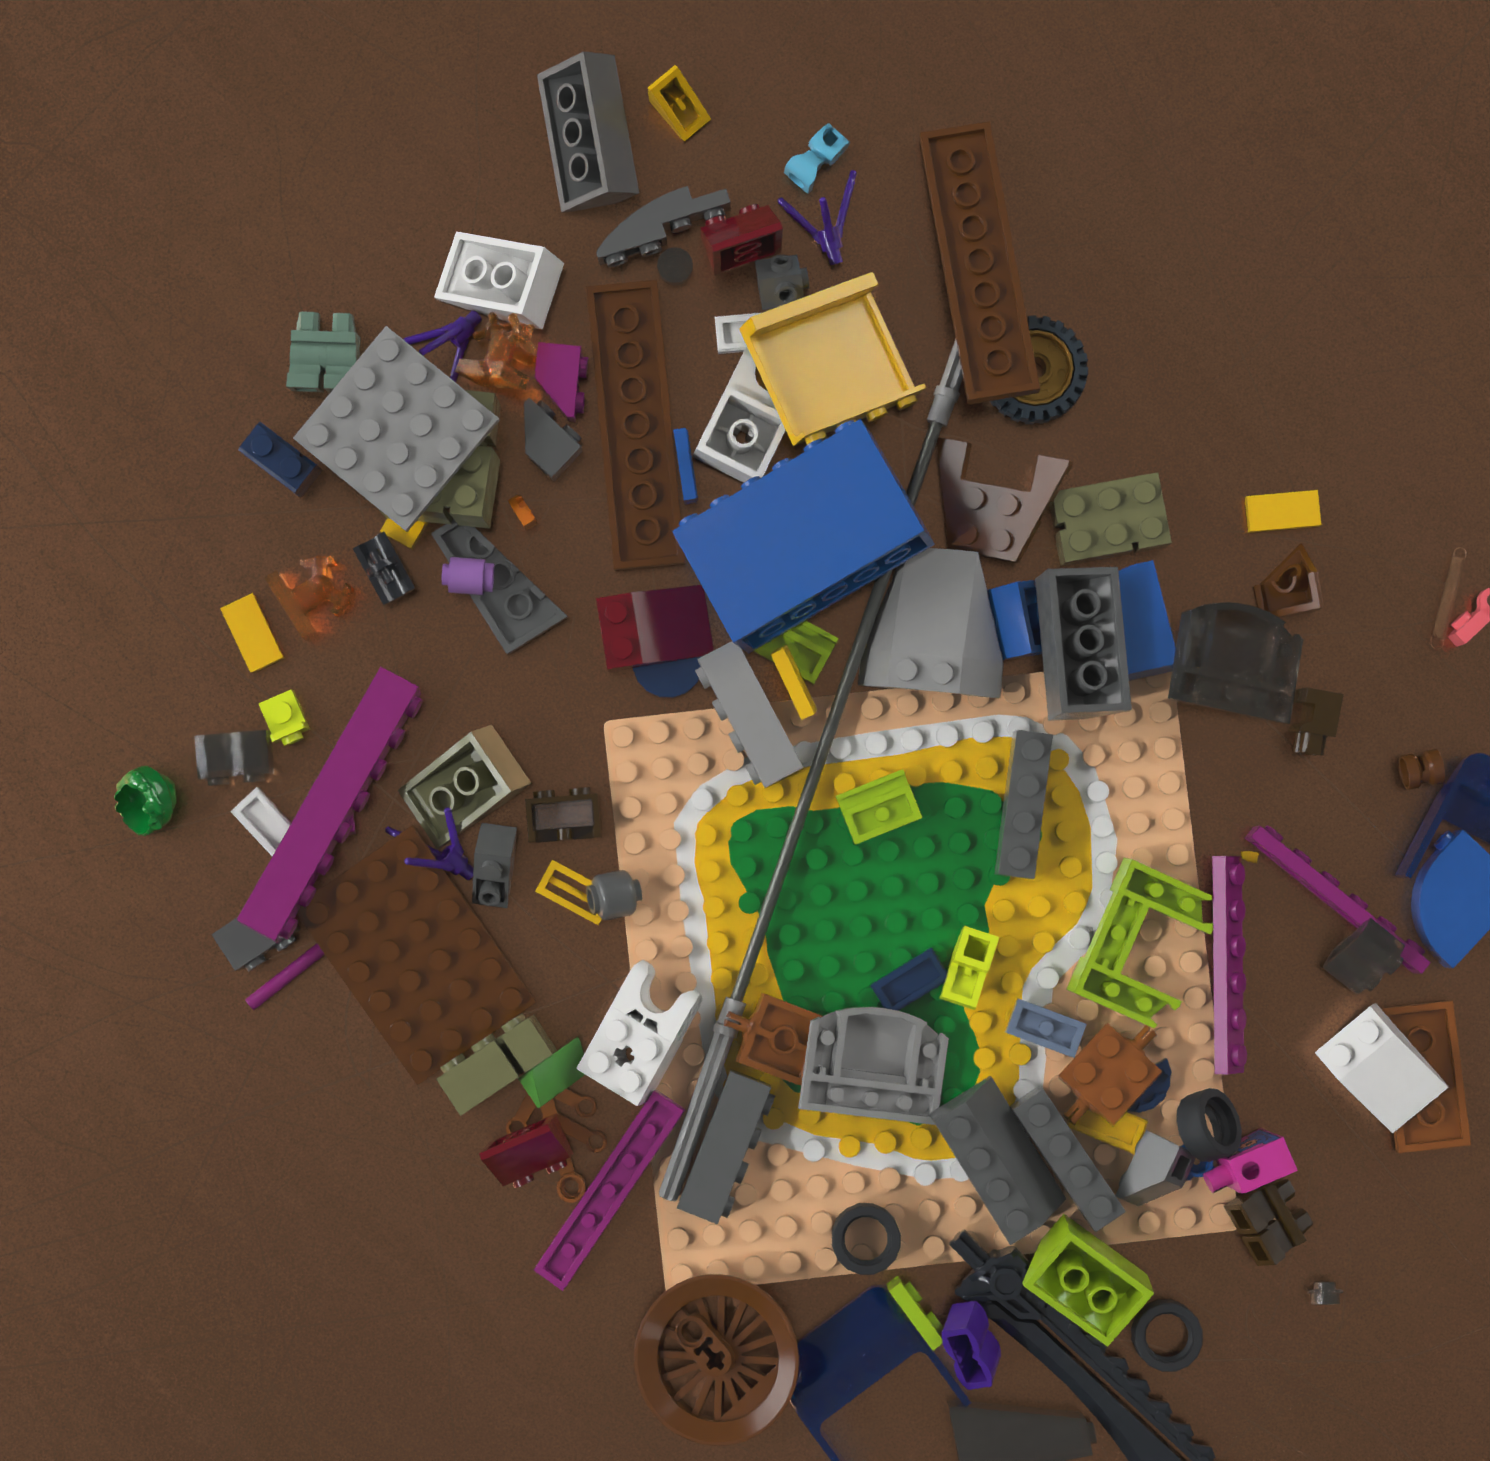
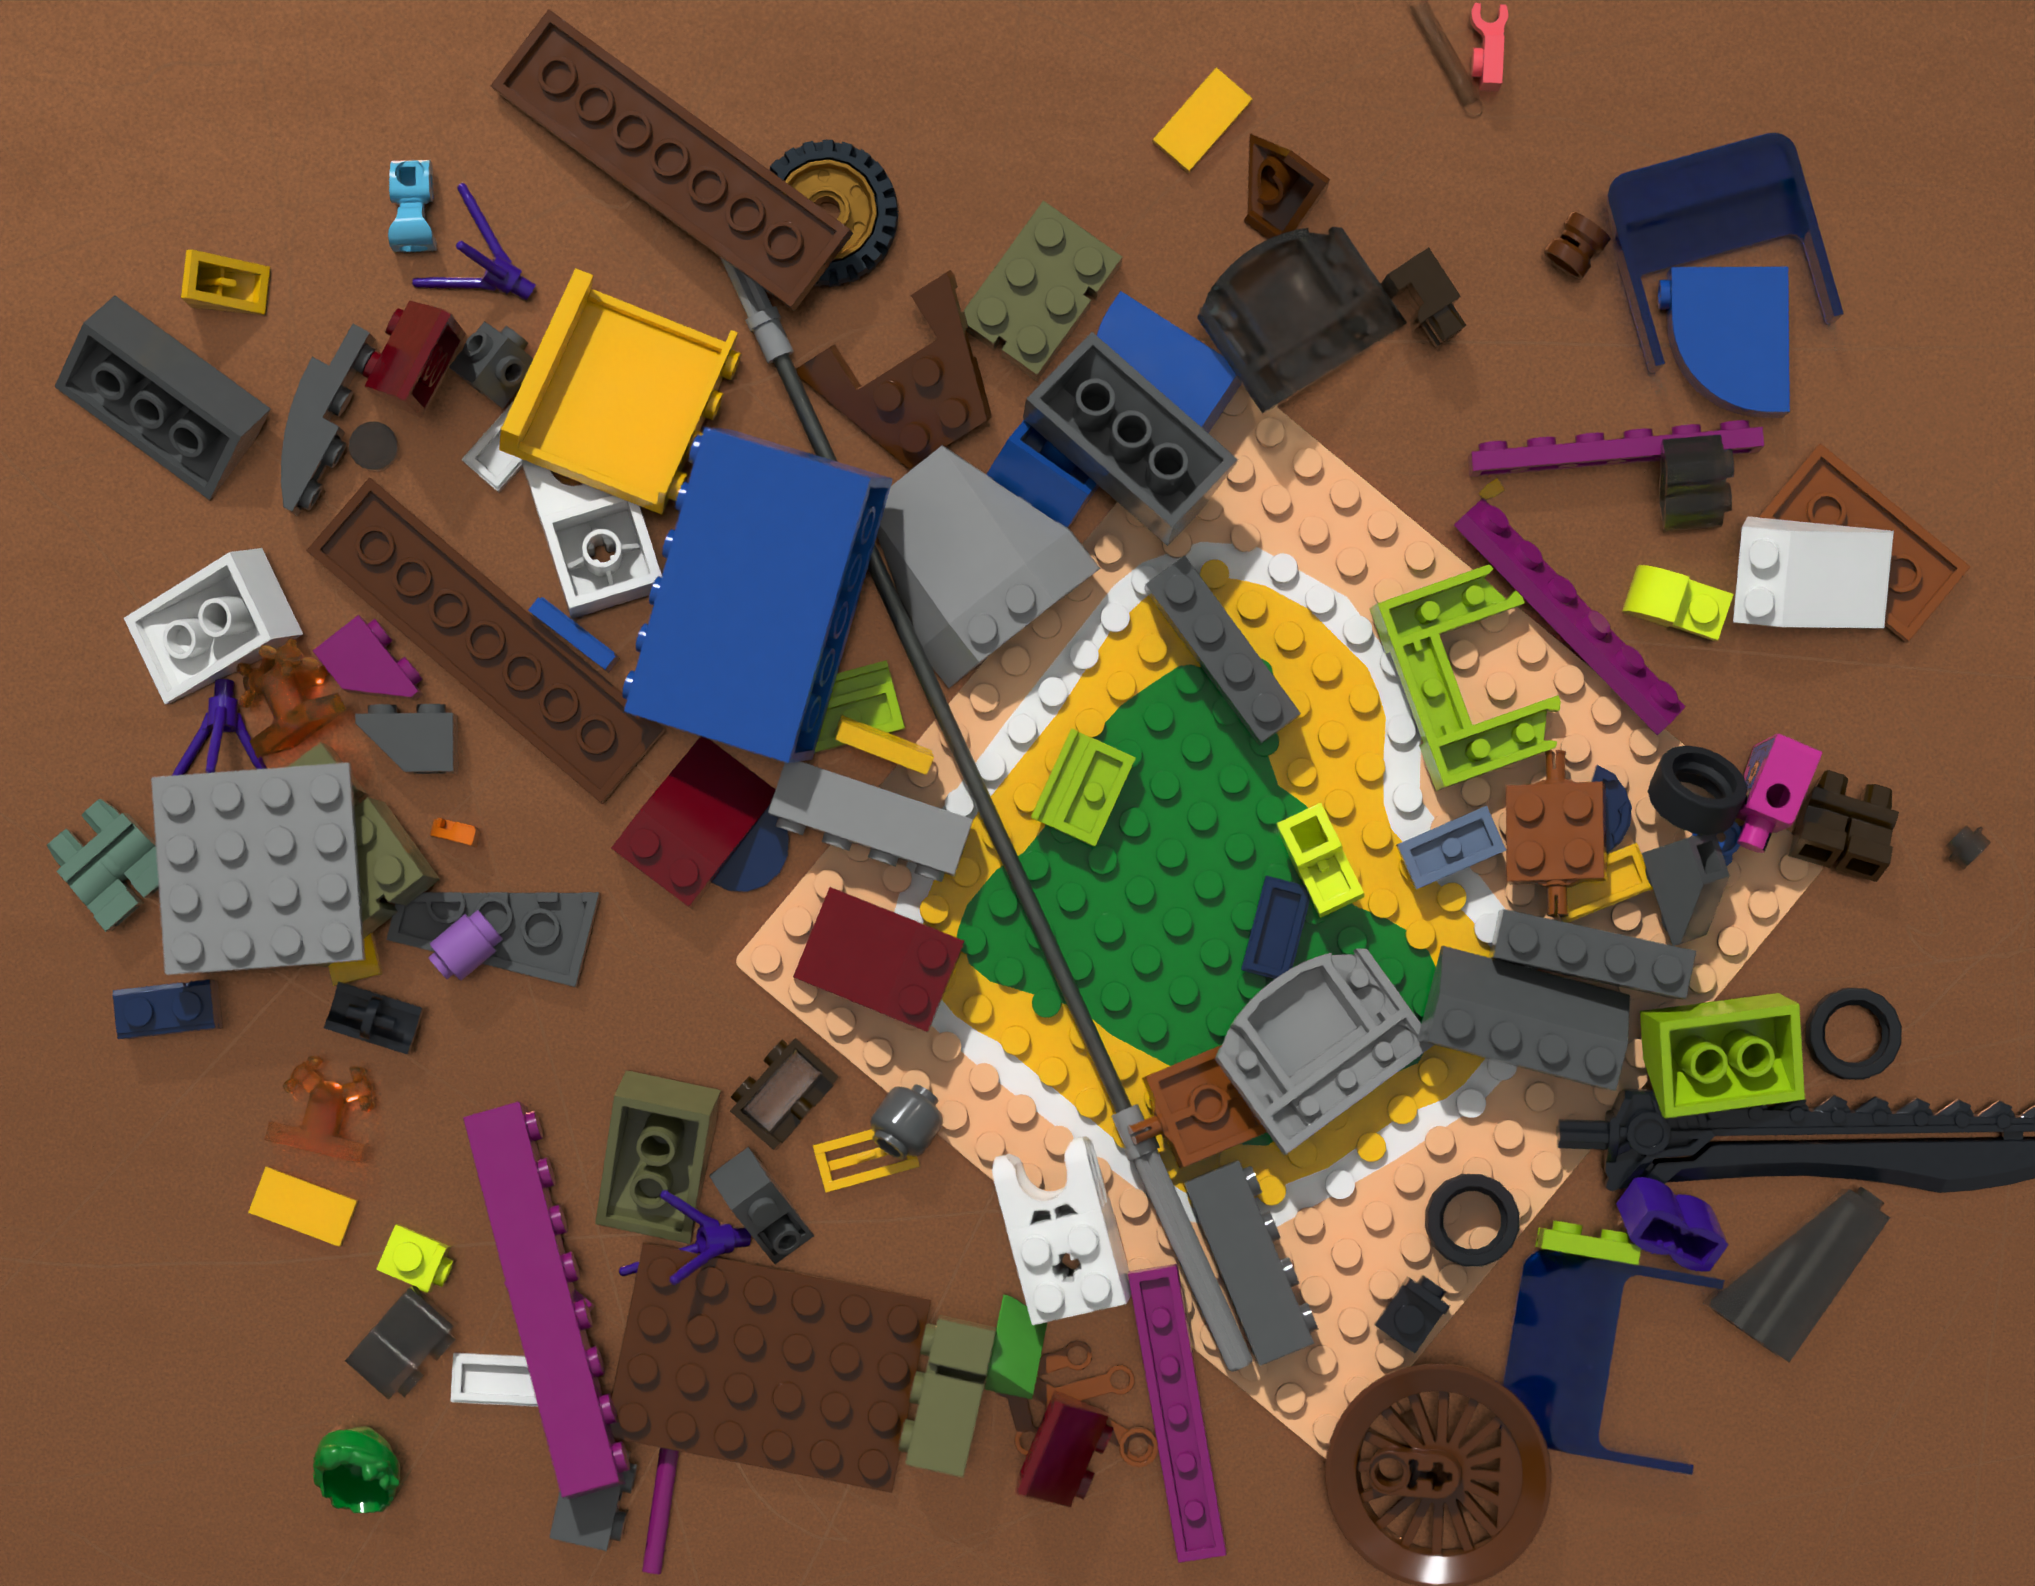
camera: 40 degrees left, 0 degrees up
none -> dark red slope [793,887,965,1032]
none -> black bracket [1374,1275,1451,1353]
none -> neon yellow brick [1622,565,1734,642]

